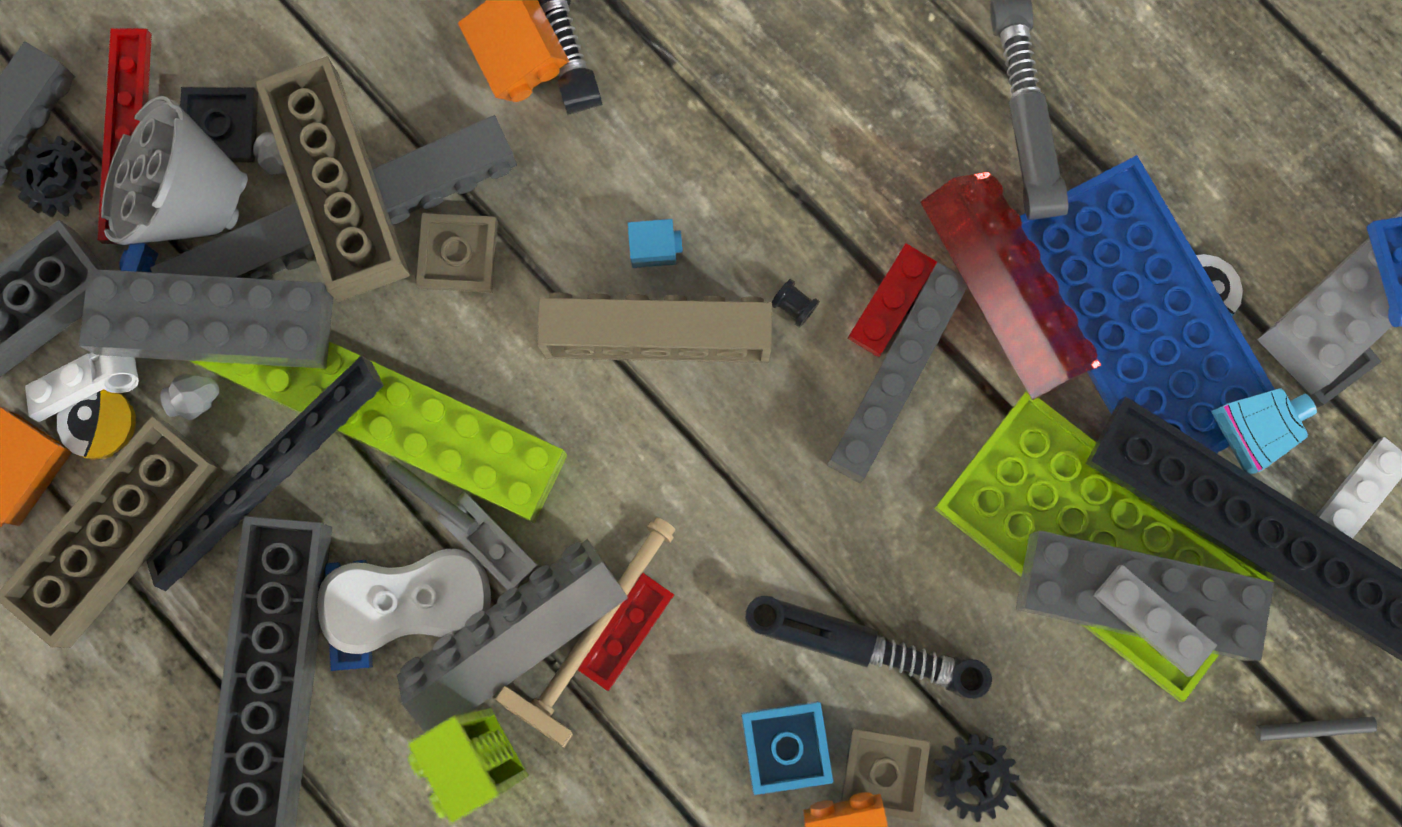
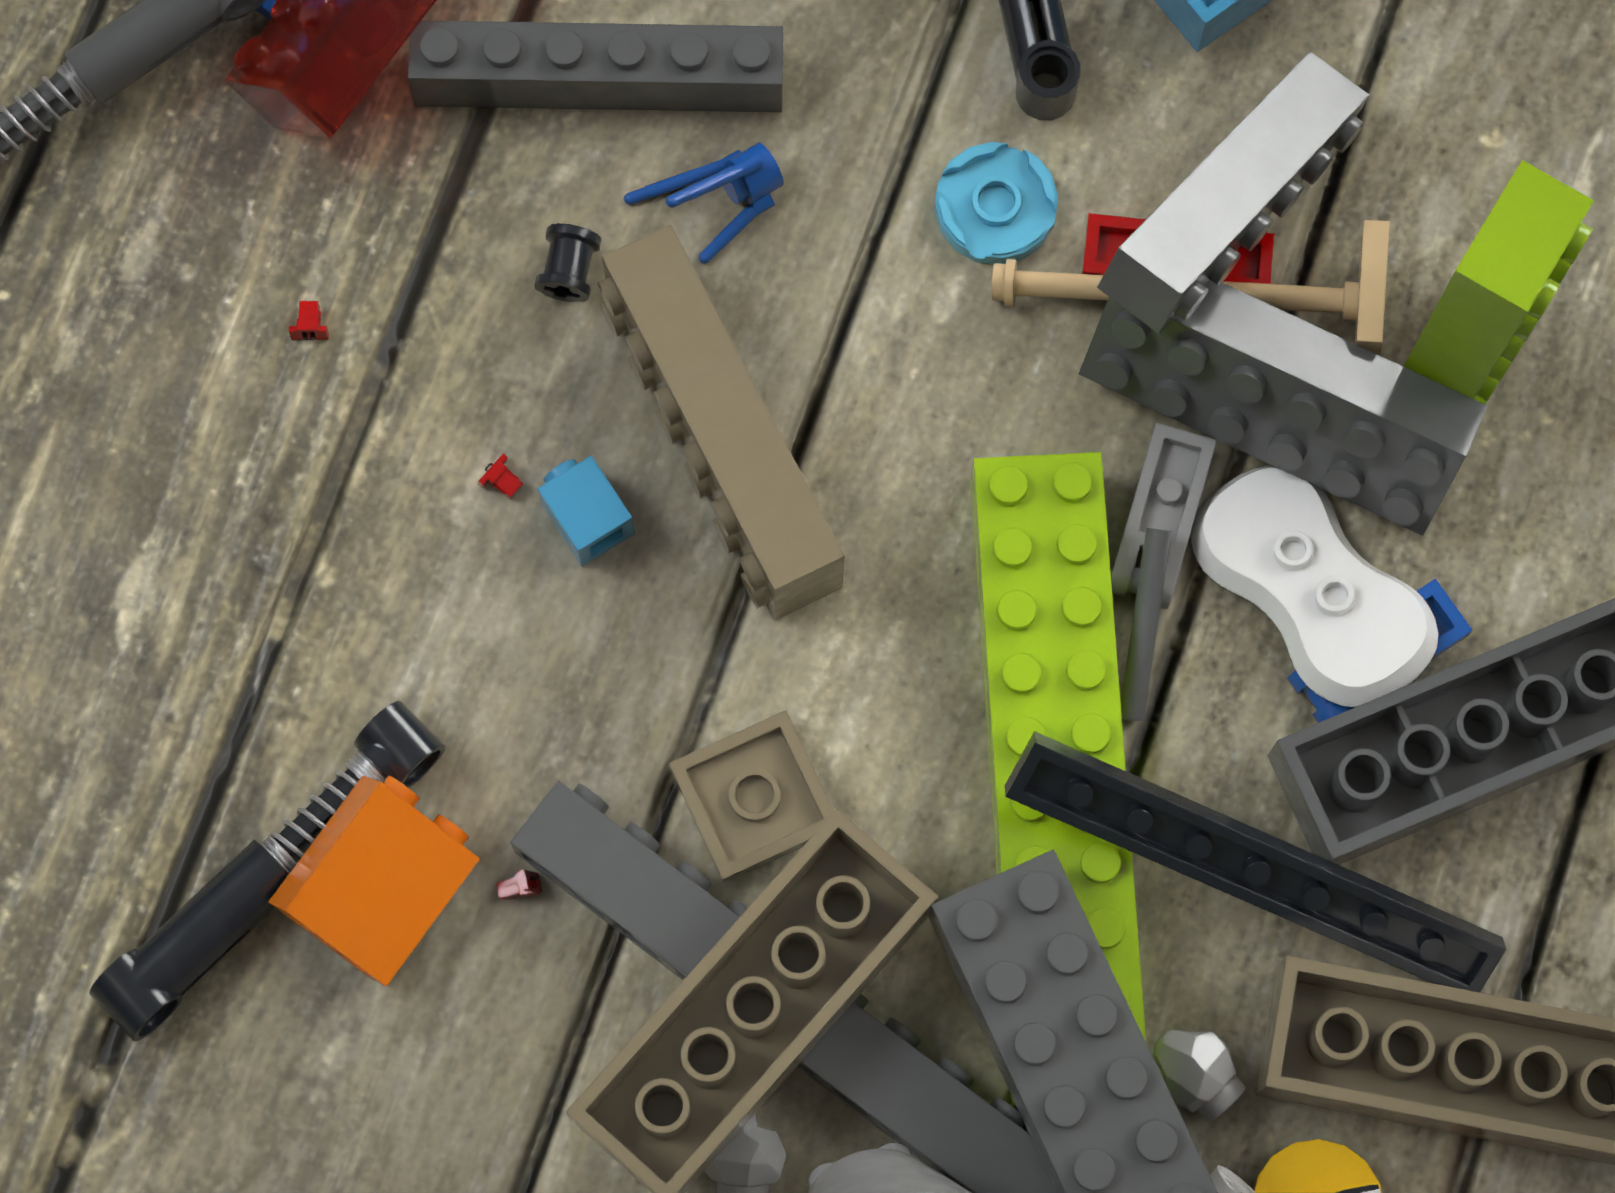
camera: 120 degrees left, 5 degrees down
red plate [847,243,937,357] -> none
none -> red piece [289,301,329,340]
none -> red piece [478,453,523,500]
none -> piece [496,870,543,900]
none -> blue plant [624,143,784,264]
none -> medium azure tile [934,142,1058,265]
none -> brick [1097,52,1369,334]

